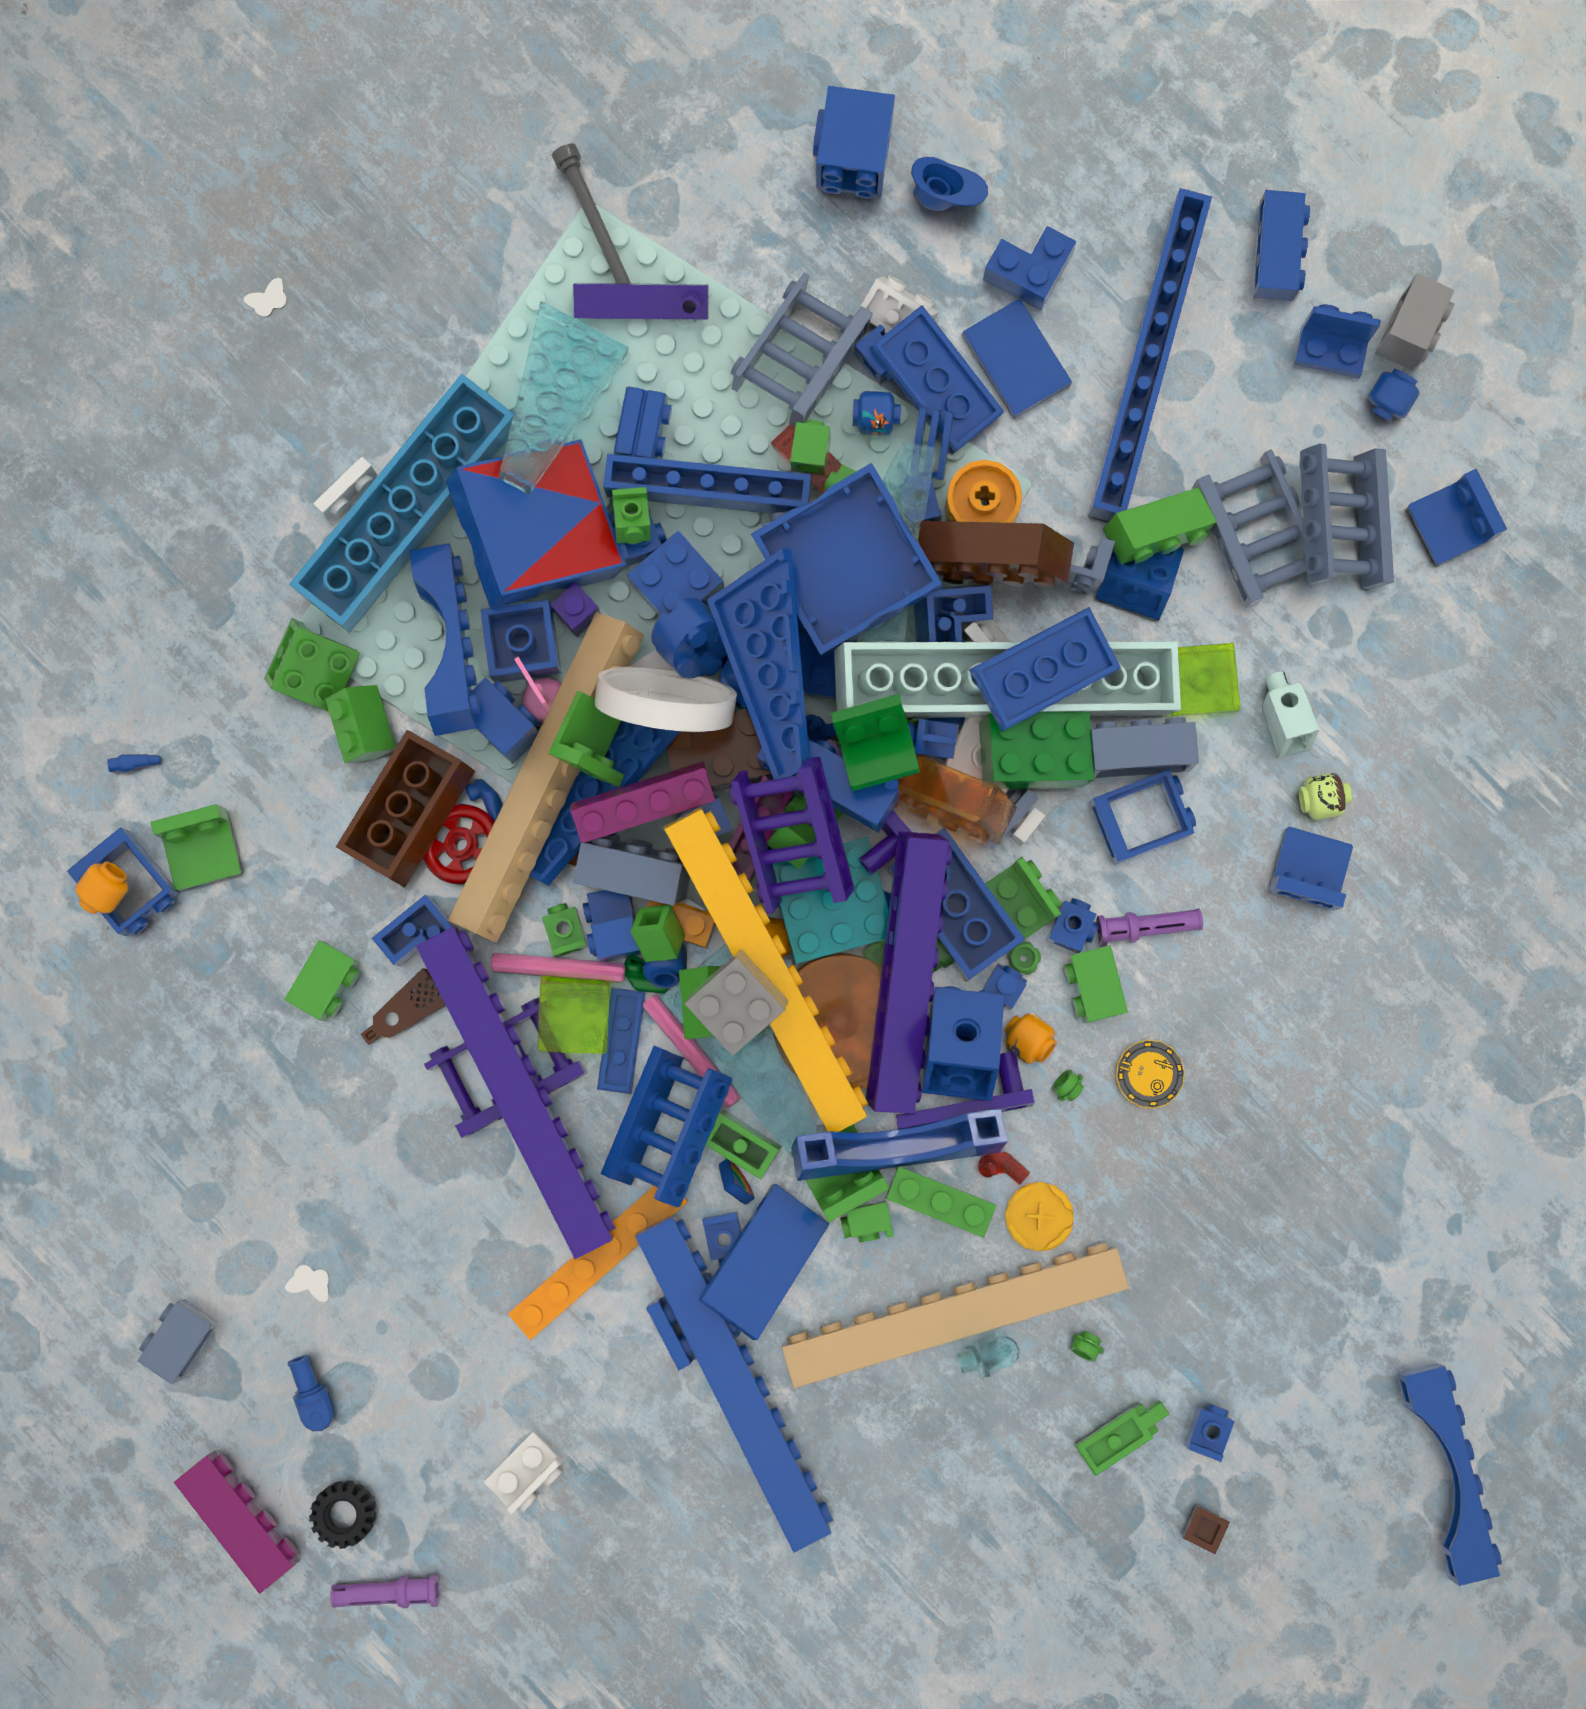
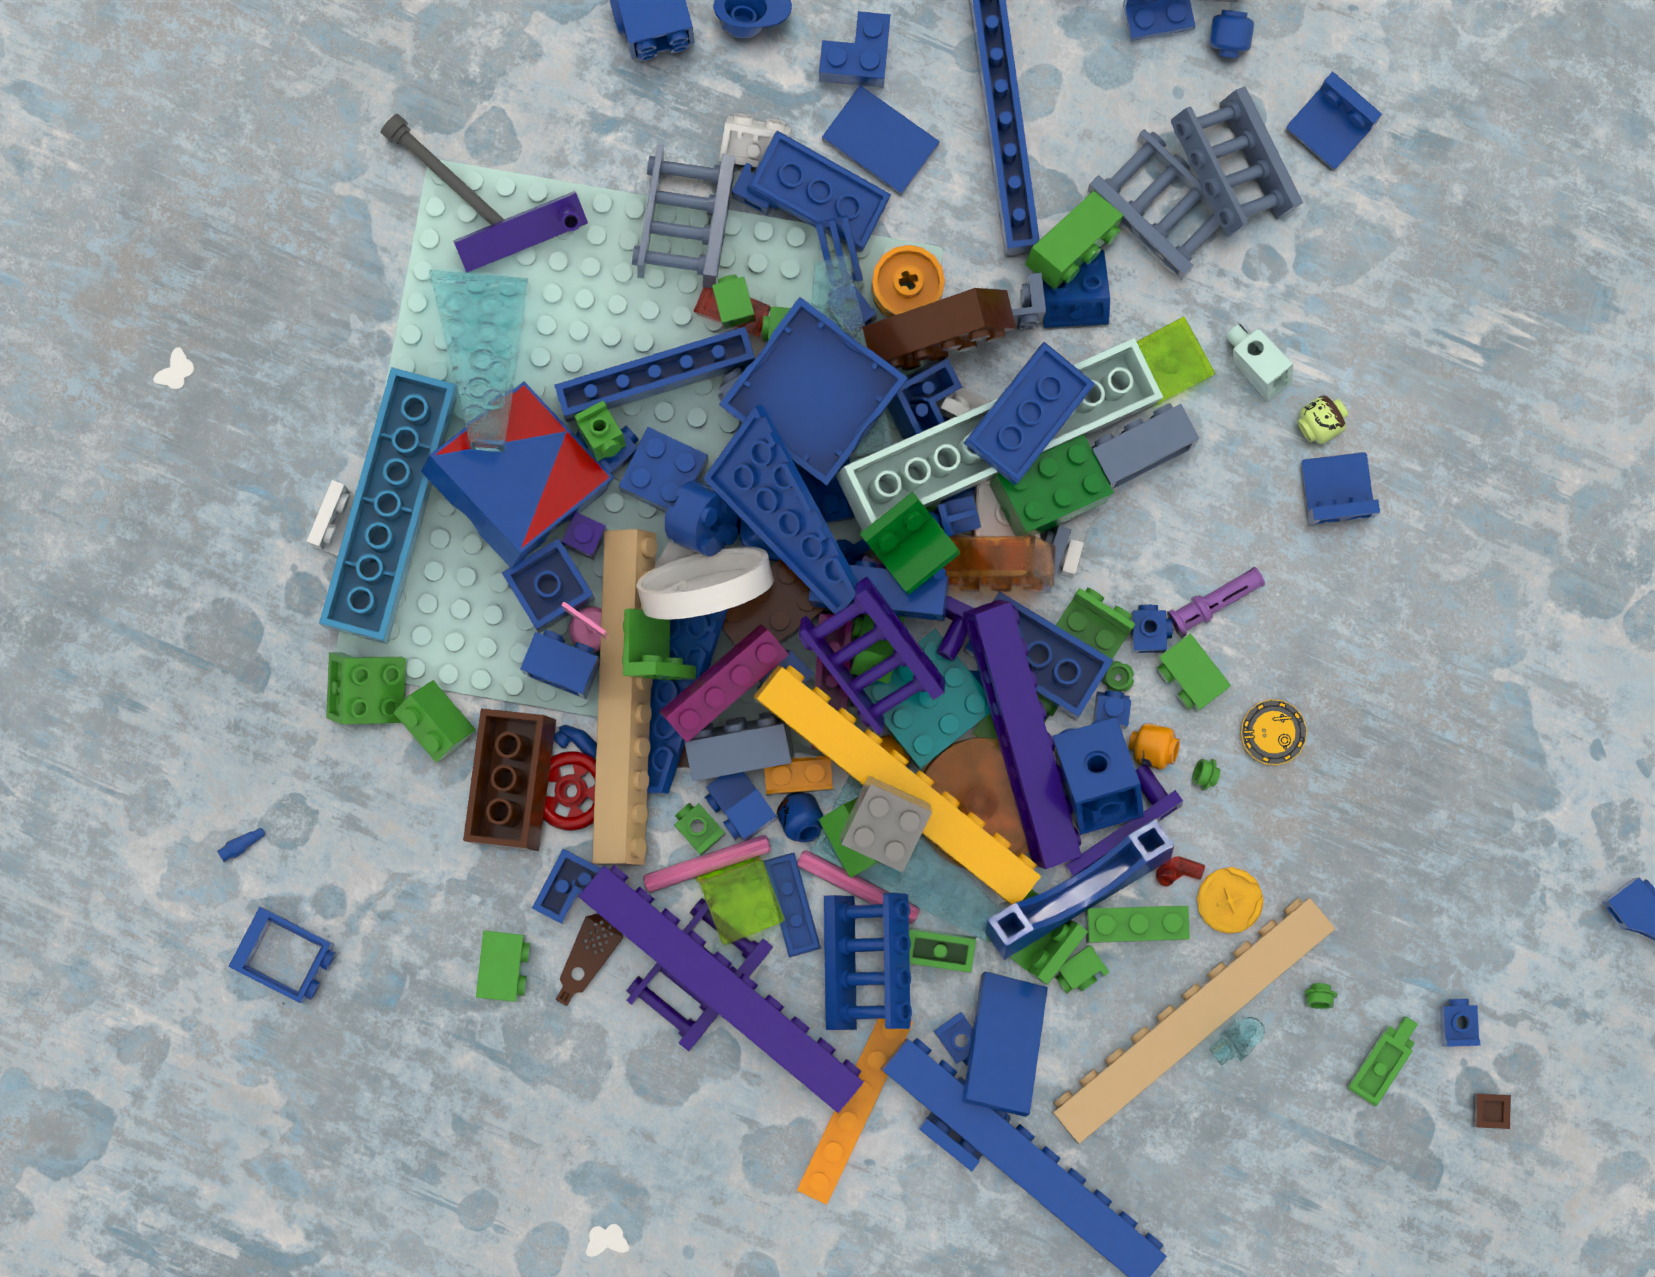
camera: 30 degrees left, 0 degrees up
light orange head [75,862,128,914] -> none
bright green bracket [150,804,242,891] -> none
blue arch [410,543,480,736] -> none
blue brick [614,386,672,459] -> none
green arm [624,955,667,994] -> none
bright green brick [631,905,685,962] -> none
blue tile [719,1159,755,1205] -> none
blue head [852,391,901,436] -> none
blue window [1089,769,1196,865] -> none

